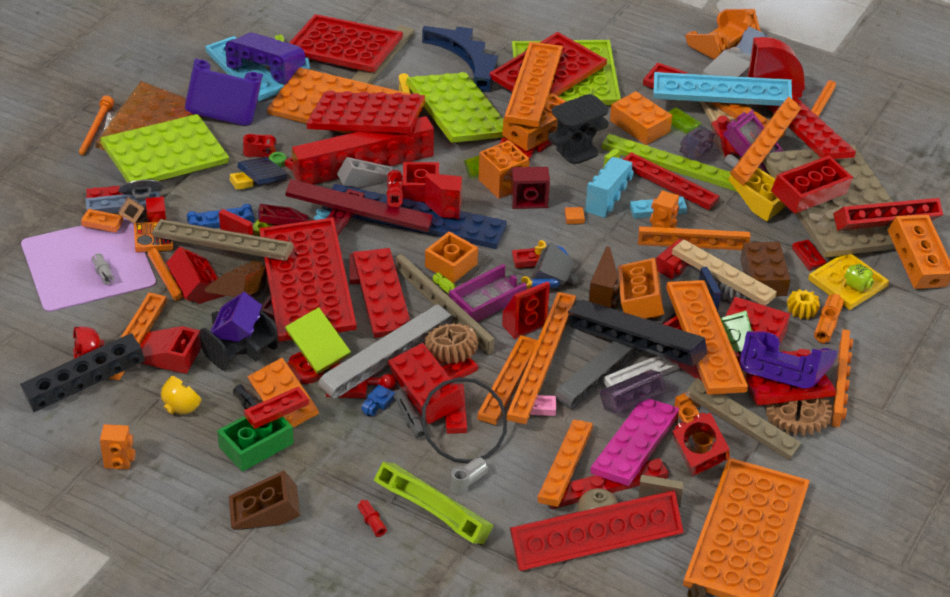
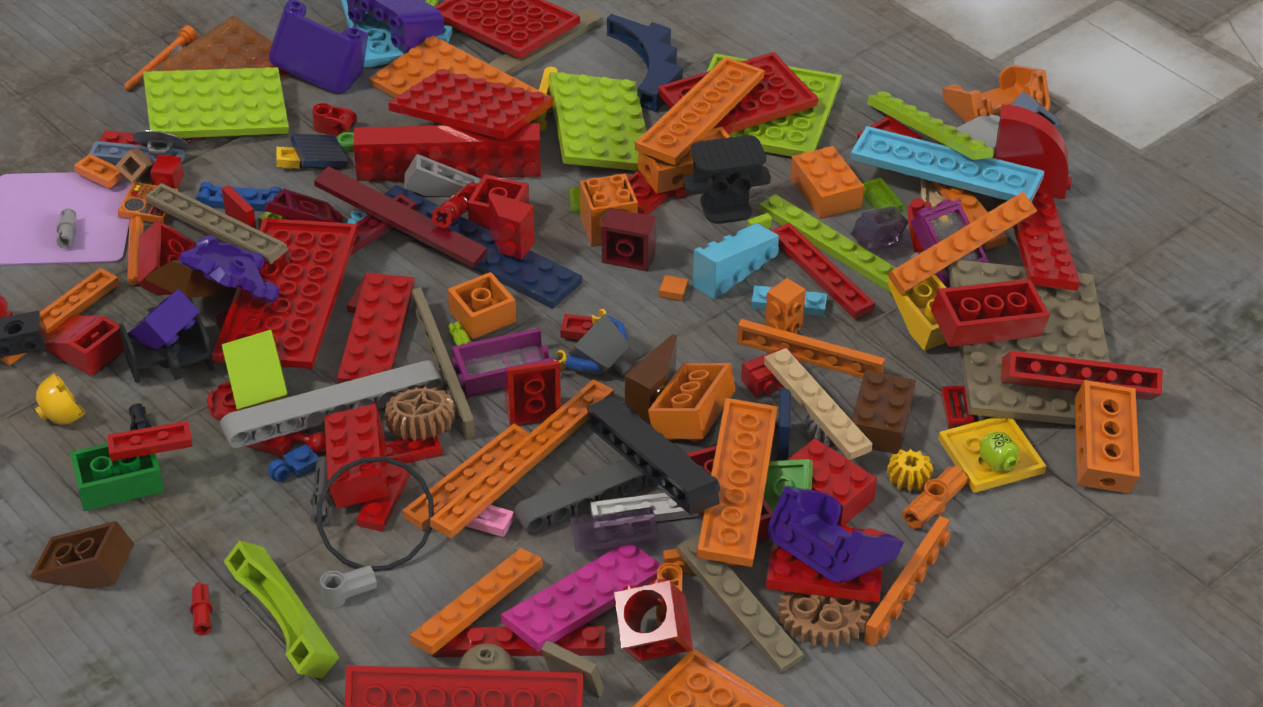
camera: 20 degrees right, 0 degrees up
orange plate [247,358,319,428] -> none
orange axle [811,80,836,117] -> none
none -> dark purple shield [179,235,279,303]
none -> lime plate [867,92,994,160]

